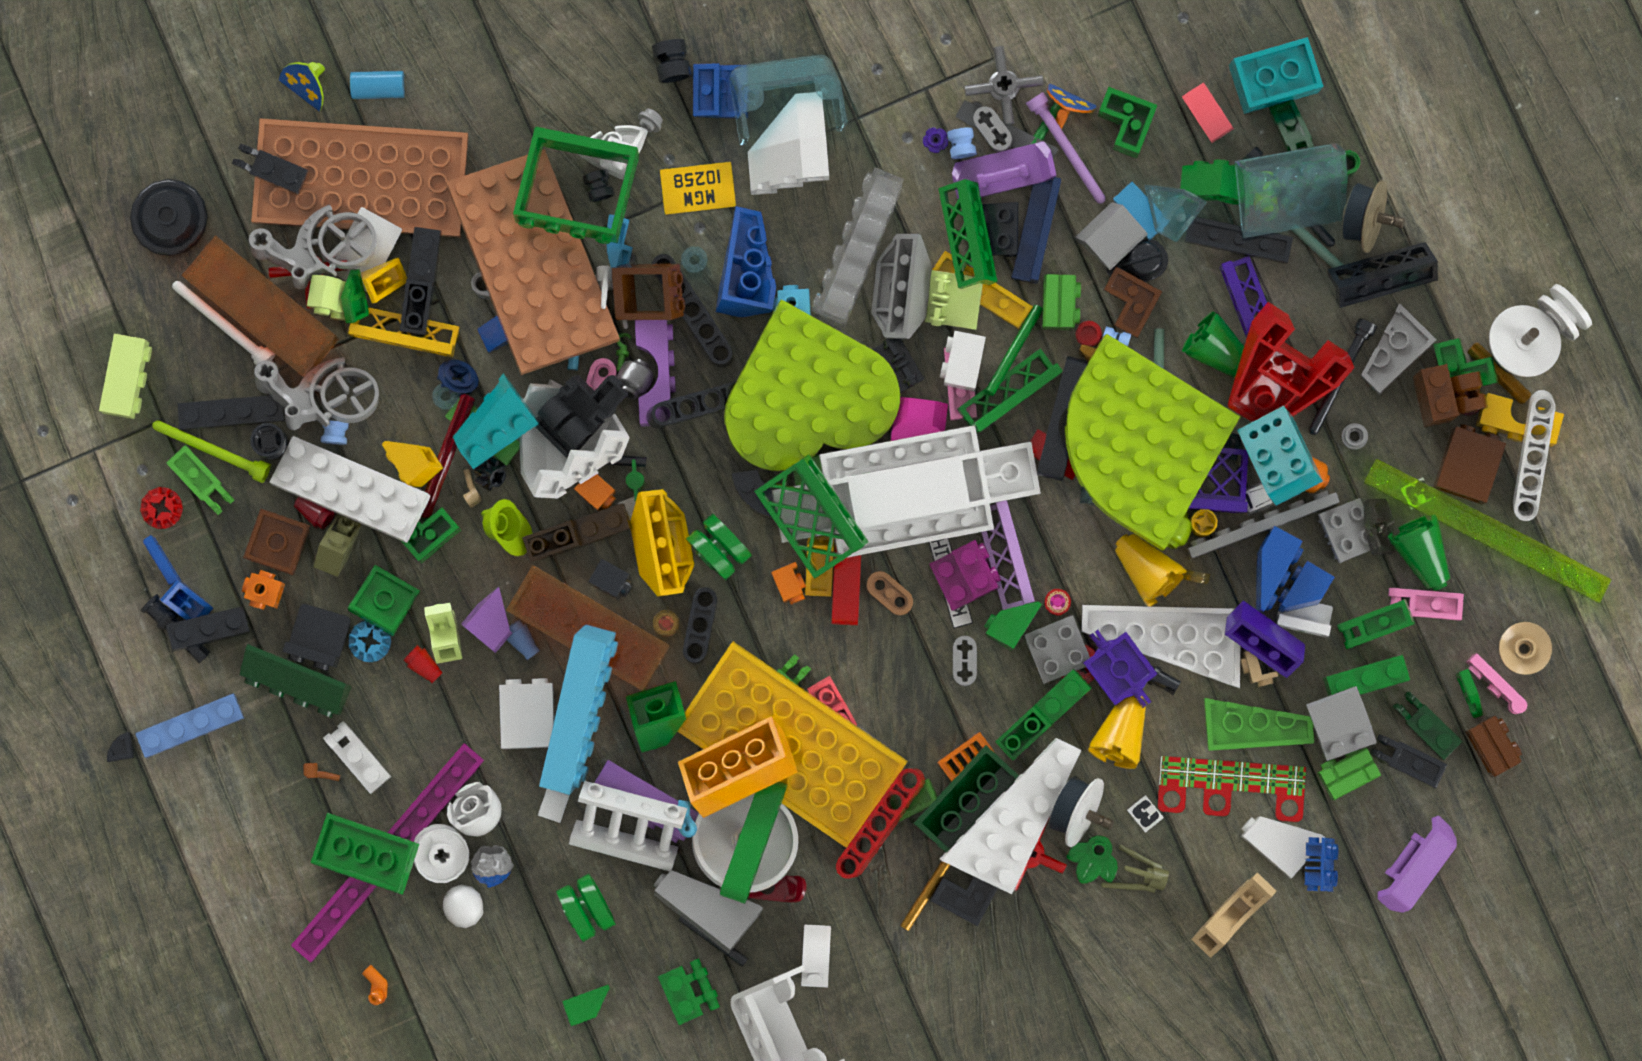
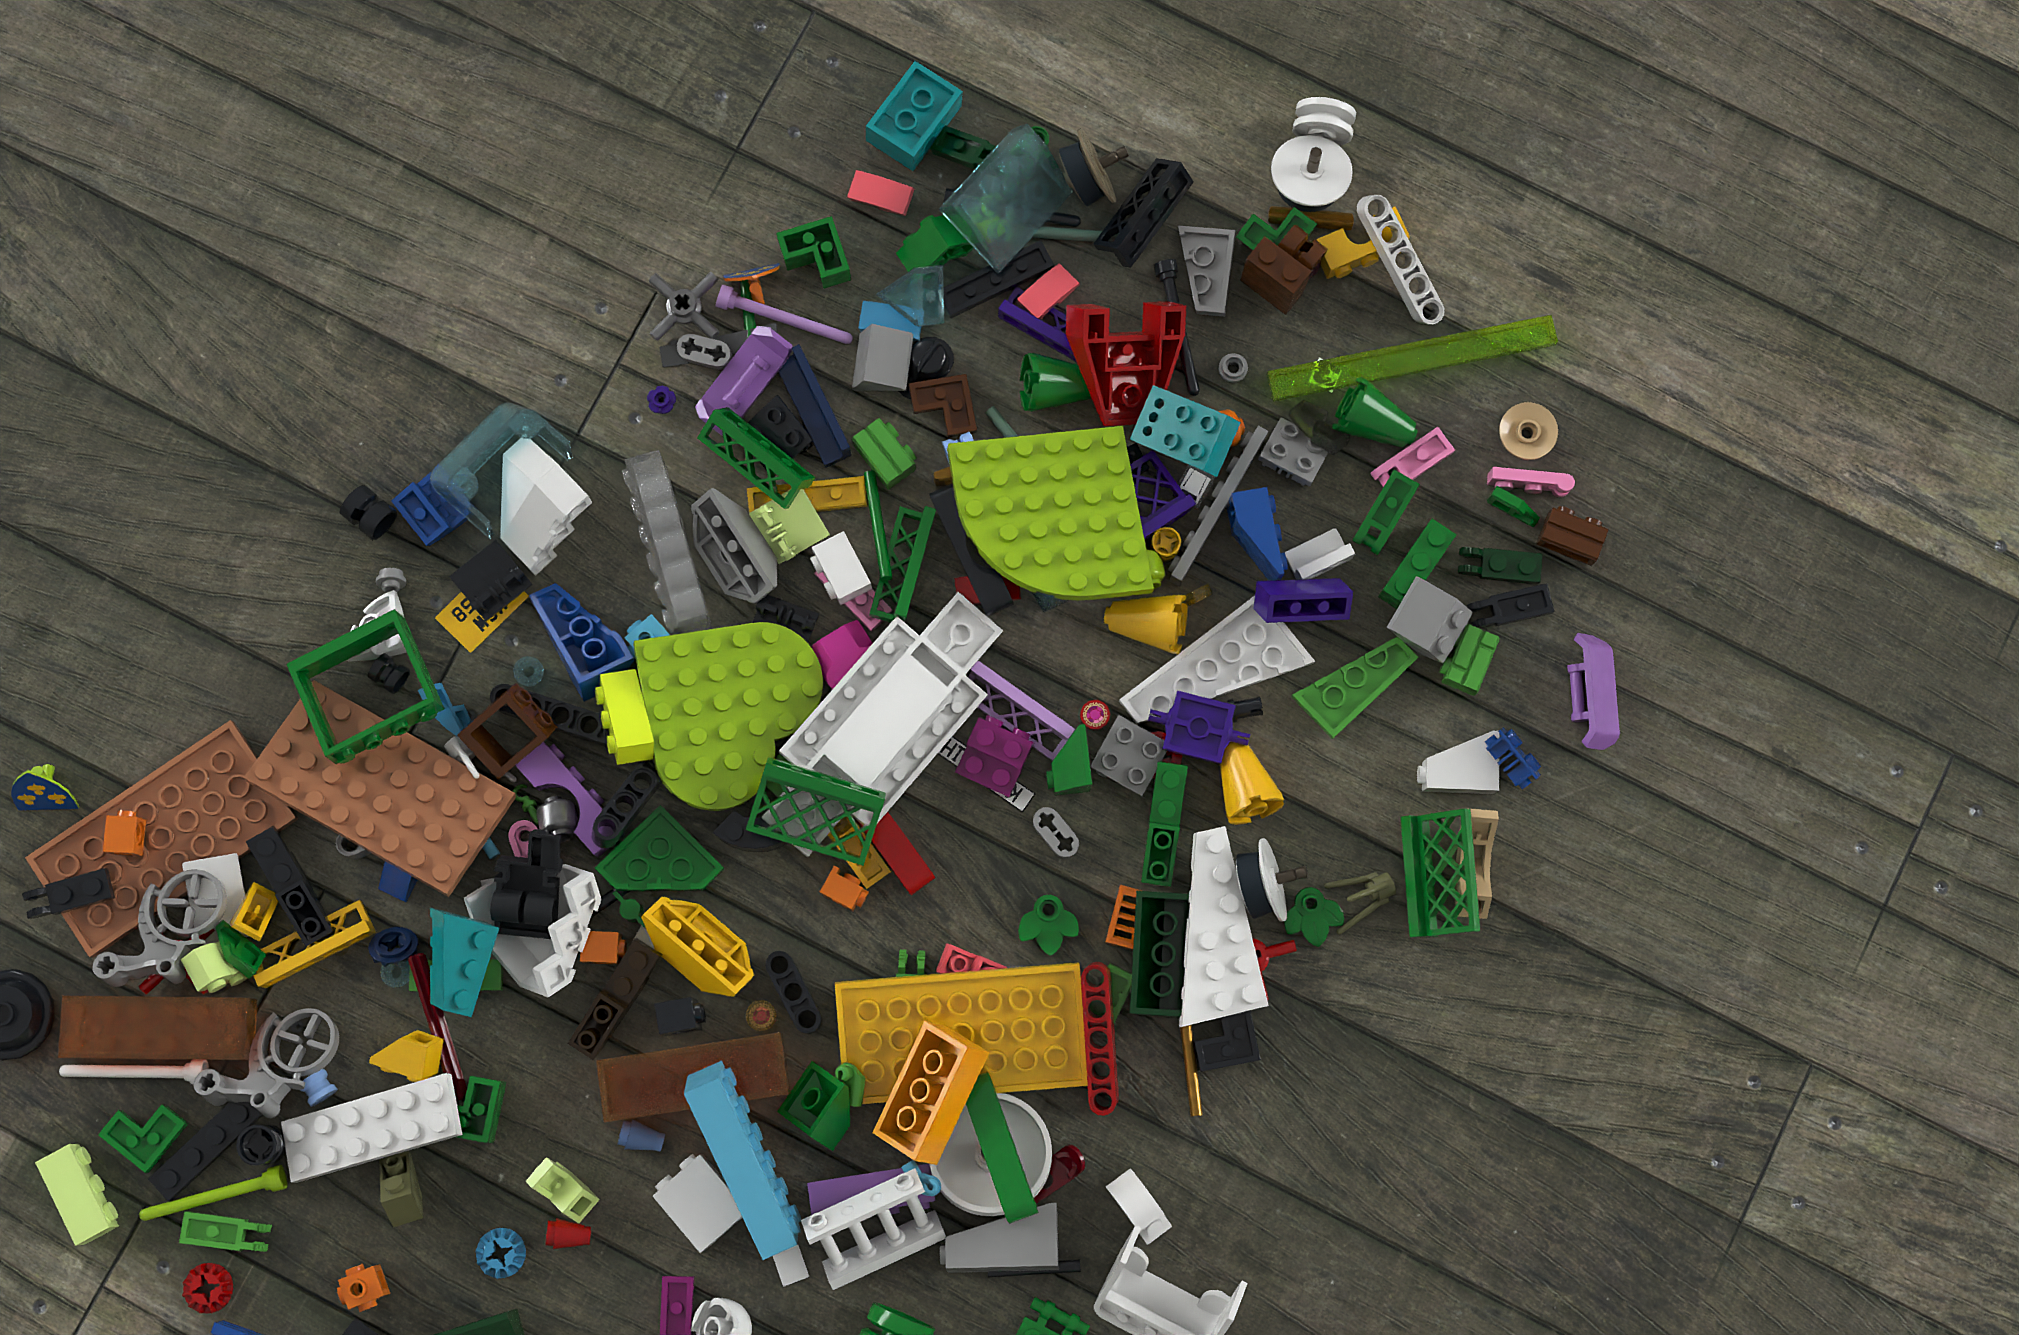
camera: 45 degrees left, 5 degrees down
reddish brown plate [243,509,311,576] -> none
black bracket [282,604,351,671] -> none
dark red cone [294,497,334,530] -> none
green plate [348,565,420,636] -> none
dark azure brick [350,71,405,99] -> none
medium lavender slope [461,587,512,653] -> none
tan hand [463,469,481,508] -> none
black gear [474,457,507,491] -> none
lime piece [481,499,533,556] -> none
green wheel [686,513,752,581] -> none
medium nougat plate [867,571,913,616] -> none
light blue wheel [947,128,977,159] -> none
red tile [1075,321,1102,347] -> none
sticker [1127,795,1164,833] -> none
piece [1158,756,1306,822] -> none
tan bracket [1240,651,1278,687] -> none
blue slope [1277,561,1334,613] -> none
reddish brown brick [1433,424,1506,505] -> none
none -> green plate [98,1104,189,1173]
none -> orange brick [103,811,146,856]
none -> black hinge [449,540,533,622]
none -> neon yellow brick [595,669,654,765]
none -> green plate [595,805,724,891]
none -> bright green arm [835,1063,866,1107]
none -> coral slope [1017,263,1080,319]
none -> green plate [1018,895,1079,956]
none -> green fence [1400,808,1480,938]

